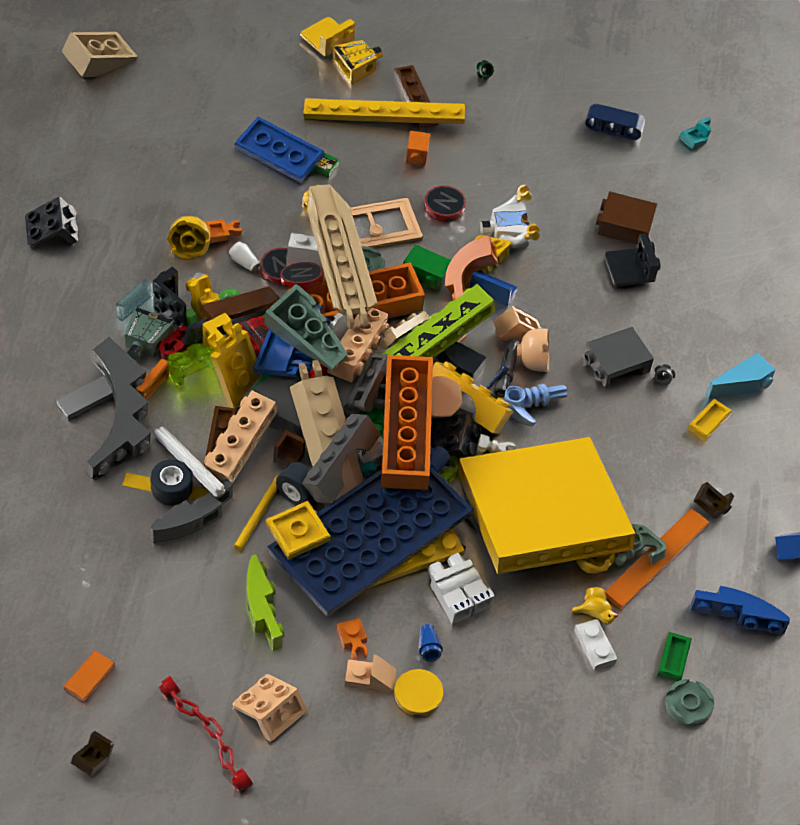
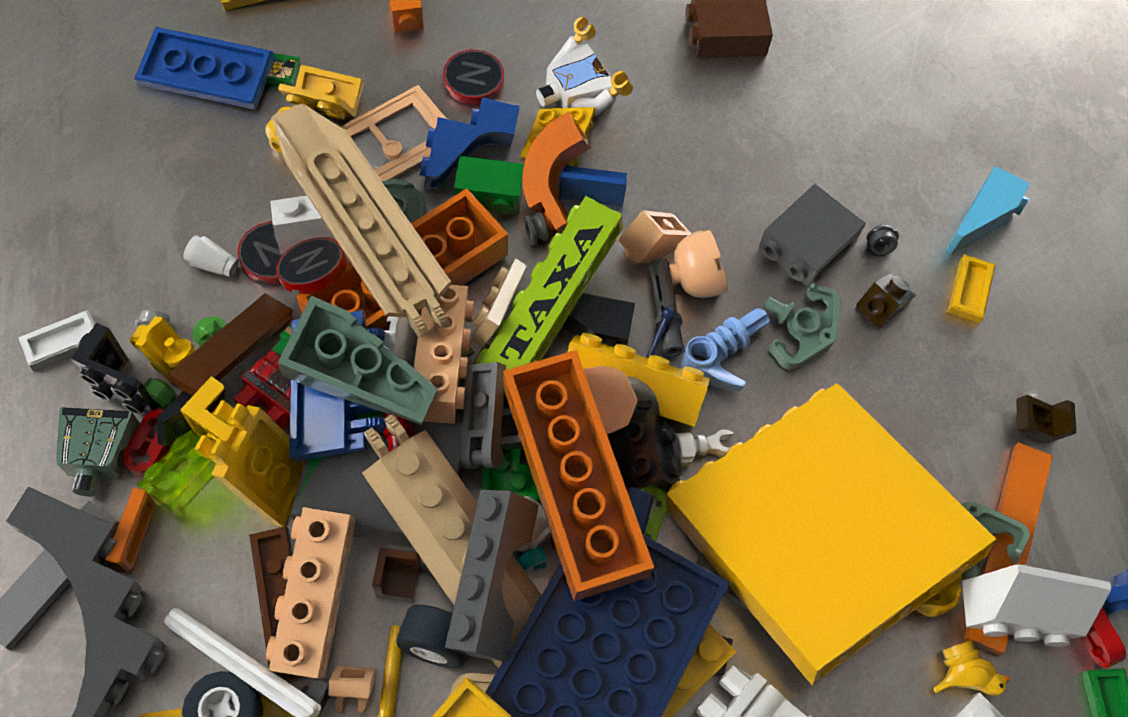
camera: 20 degrees left, 10 degrees up
clear light blue tile [116,279,152,322] -> none
yellow cylinder [167,216,211,260] -> none
orange plate [205,219,243,243] -> none
black bracket [604,234,661,286] -> none
none -> white tile [18,310,95,371]
none -> yellow bracket [278,65,364,120]
none -> light nougat tile [328,666,376,713]
none -> blue arch [419,97,520,190]
none -> dark grey bush [523,212,549,245]
none -> sand green piece [763,283,841,370]
none -> dark brown bracket [856,273,916,327]
none -> white slope [962,564,1111,647]
none -> red beam [1080,608,1126,668]

